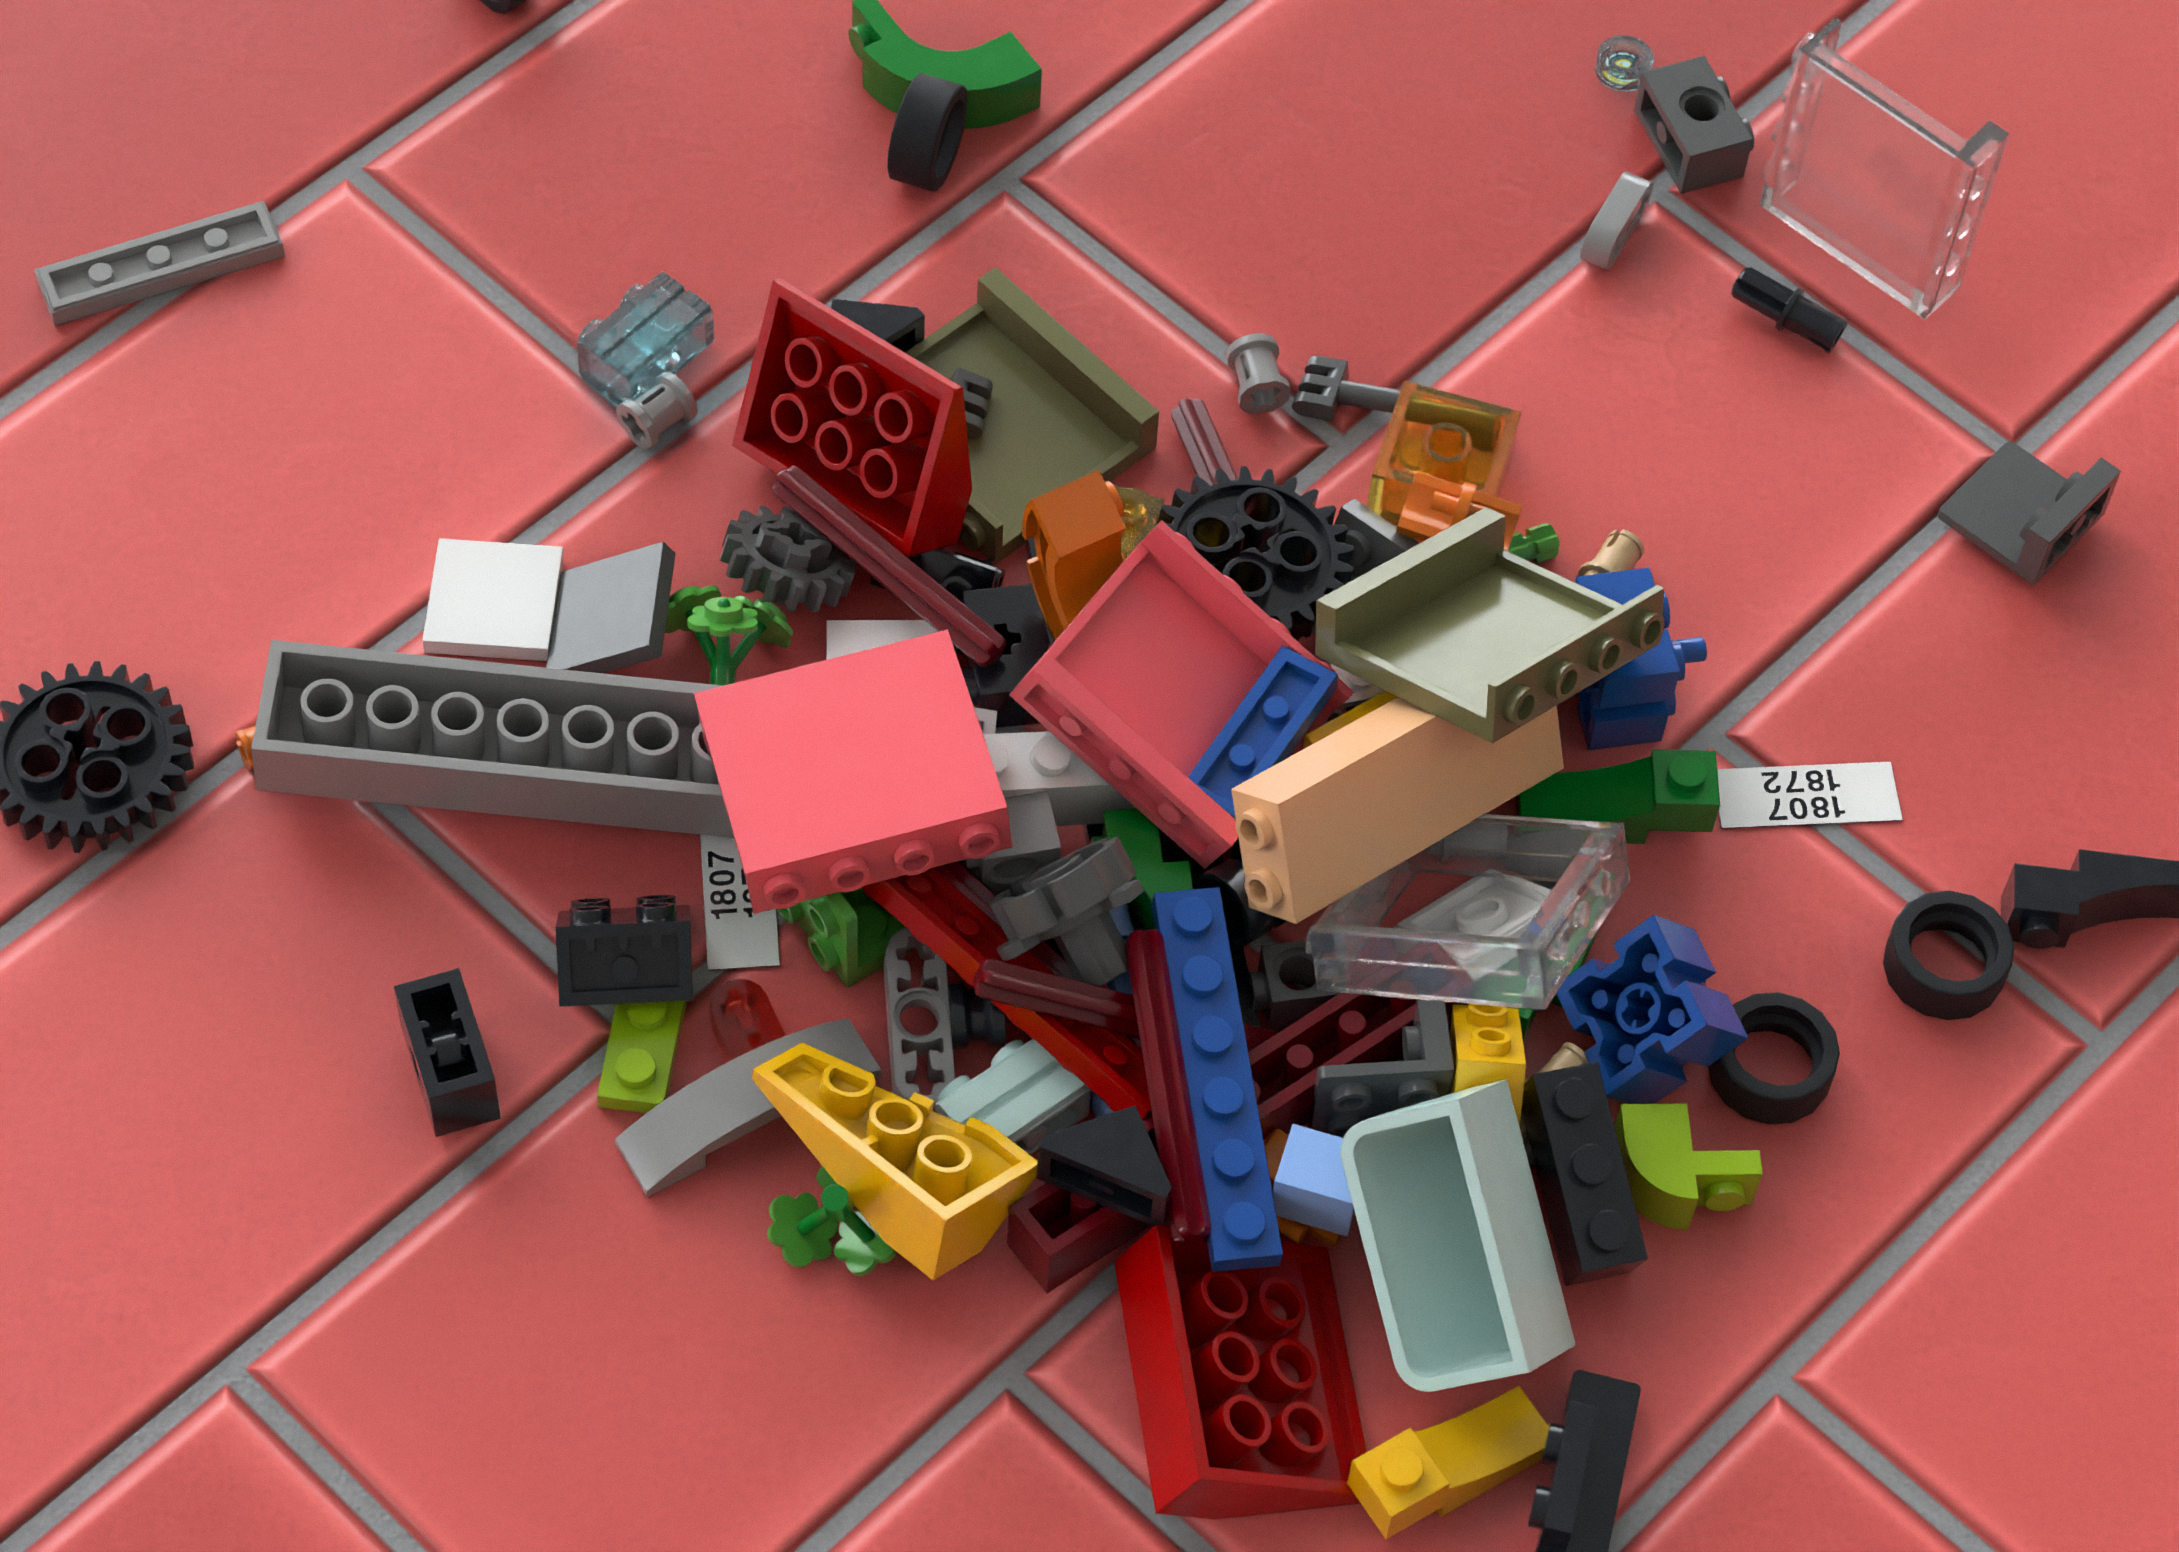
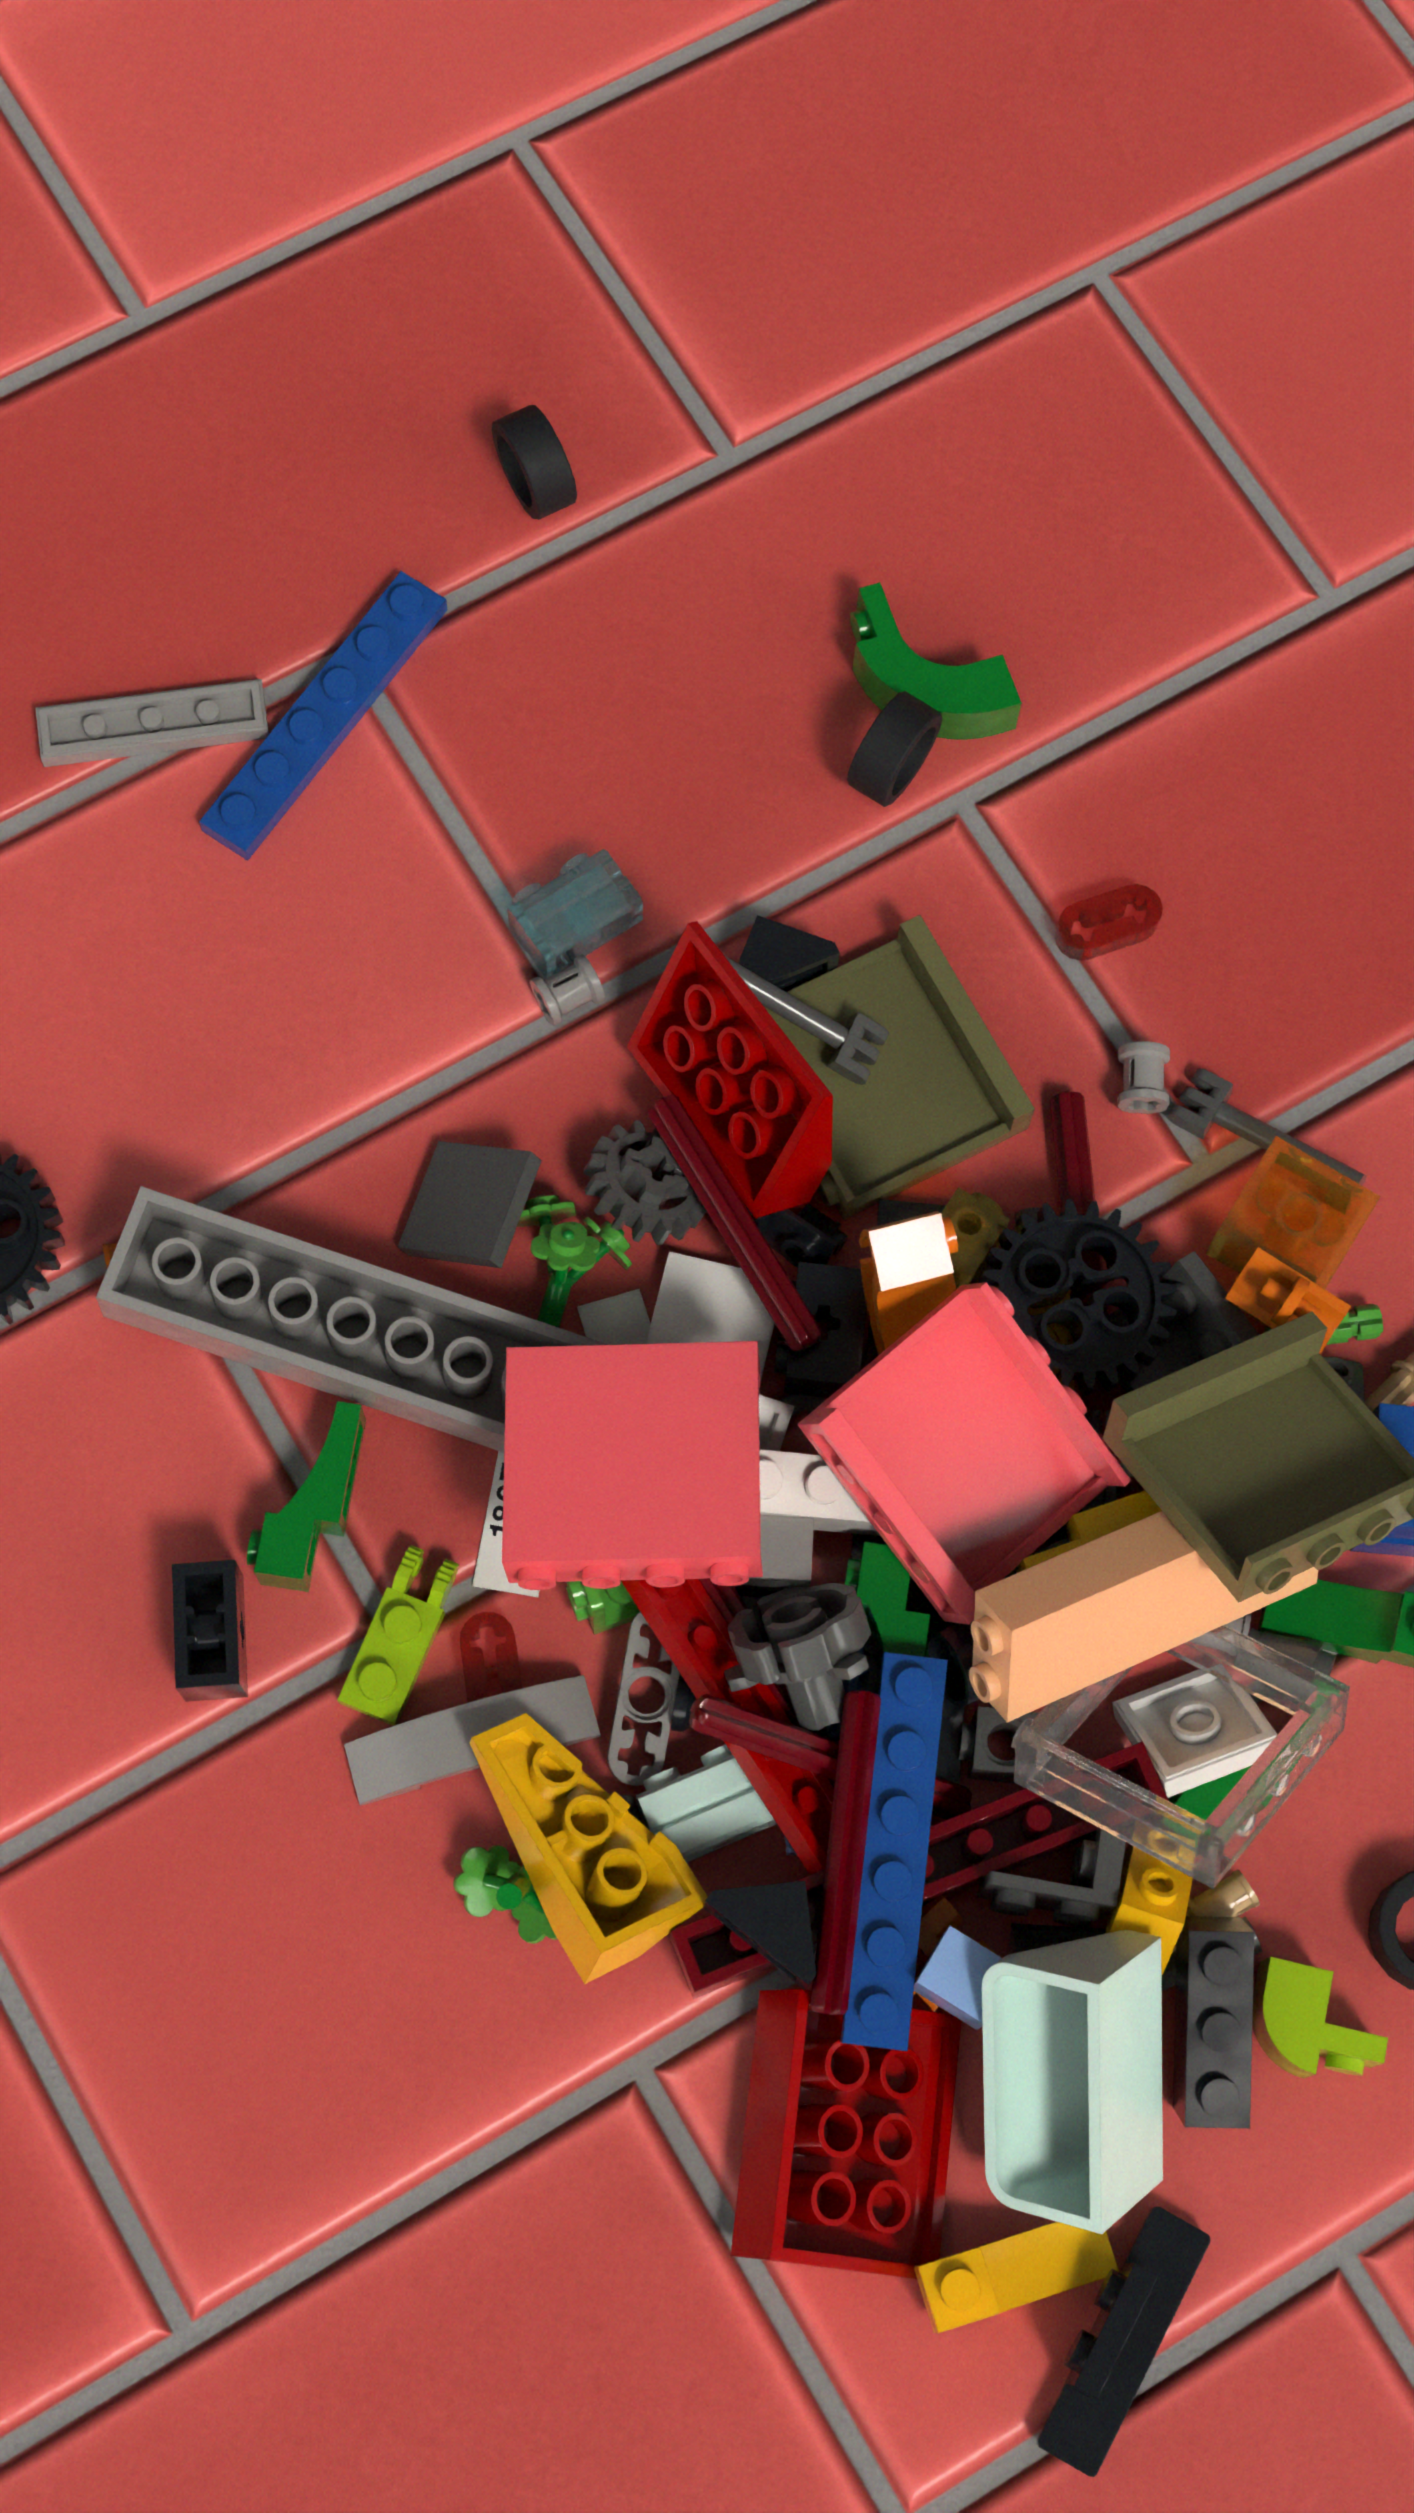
camera: 15 degrees right, 15 degrees up
white tile [422,538,564,661] -> none
black bracket [555,895,693,1007] -> none
blue plate [1188,646,1338,819] -> none
blue brick [1553,914,1748,1104] -> none
none -> blue plate [199,571,448,861]
none -> green slope [247,1401,366,1592]
none -> clear red beam [1055,884,1163,961]

